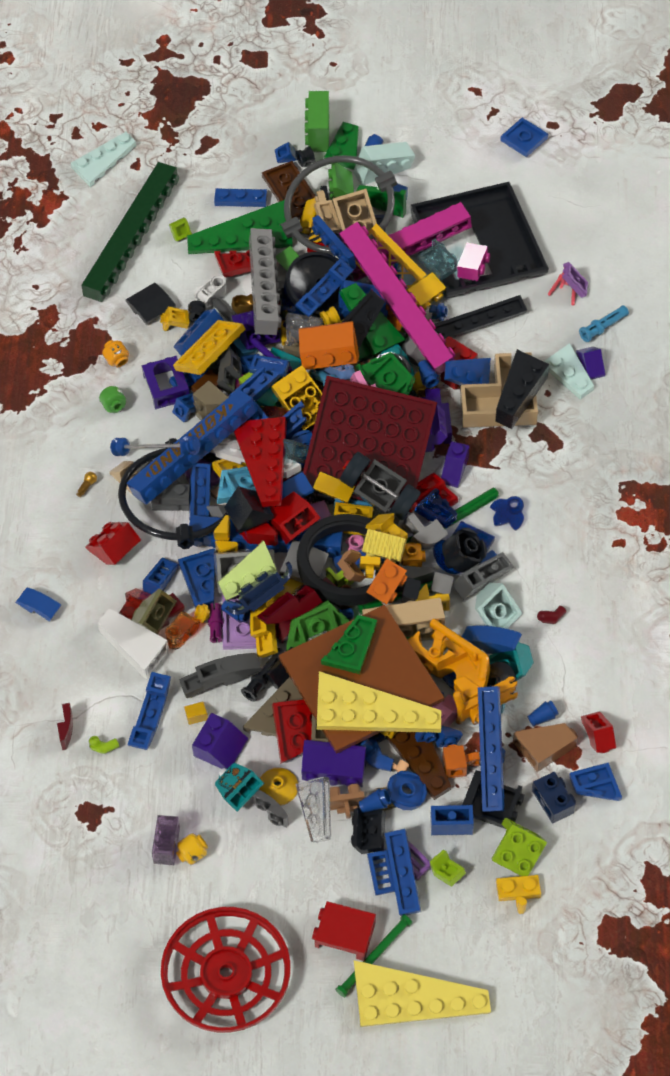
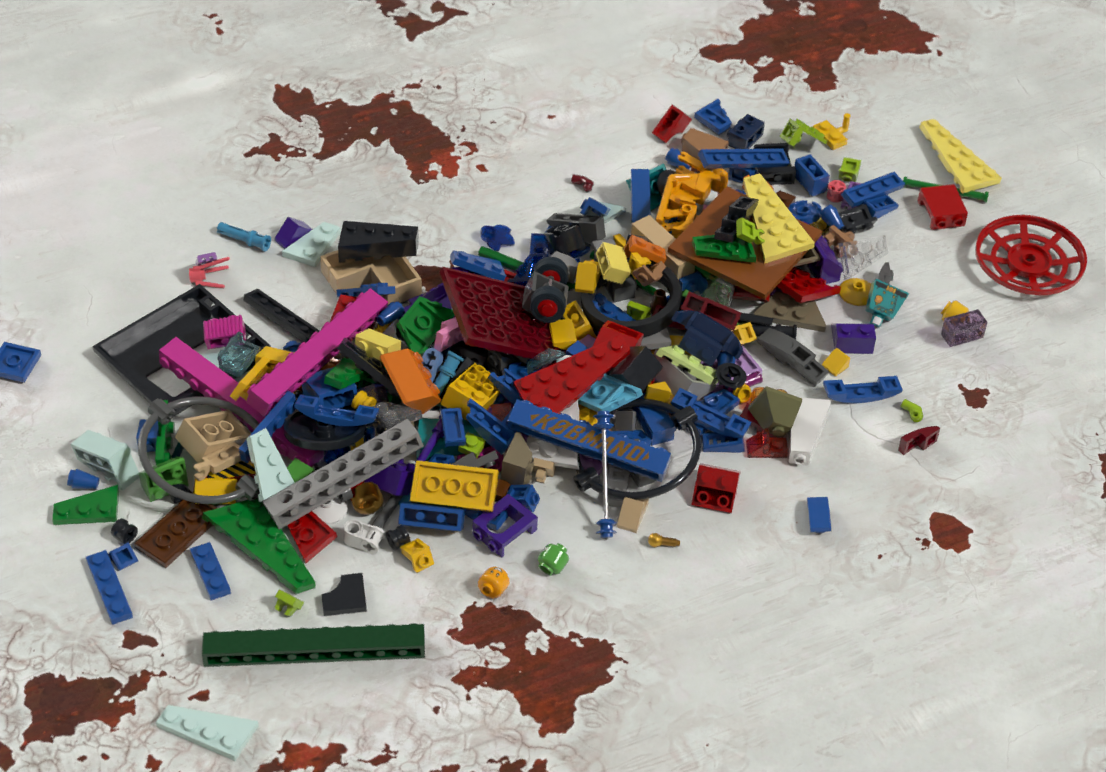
camera: 120 degrees left, 10 degrees down
black slope [125,282,176,325] -> none
bright green brick [305,91,329,152] -> none
none -> blue plate [86,550,133,625]
none -> light aqua wing [246,428,294,502]
none -> black tile [321,573,367,616]
none -> light yellow brick [355,328,401,363]
none -> blue wing [450,250,506,281]
none -> blue bracket [580,197,611,216]
none -> blue slope [671,388,751,438]
none -> black slope [714,196,759,243]
none -> black gear [715,363,747,390]
none -> lime plate [736,218,765,245]
none -> coral wheel [827,180,846,203]

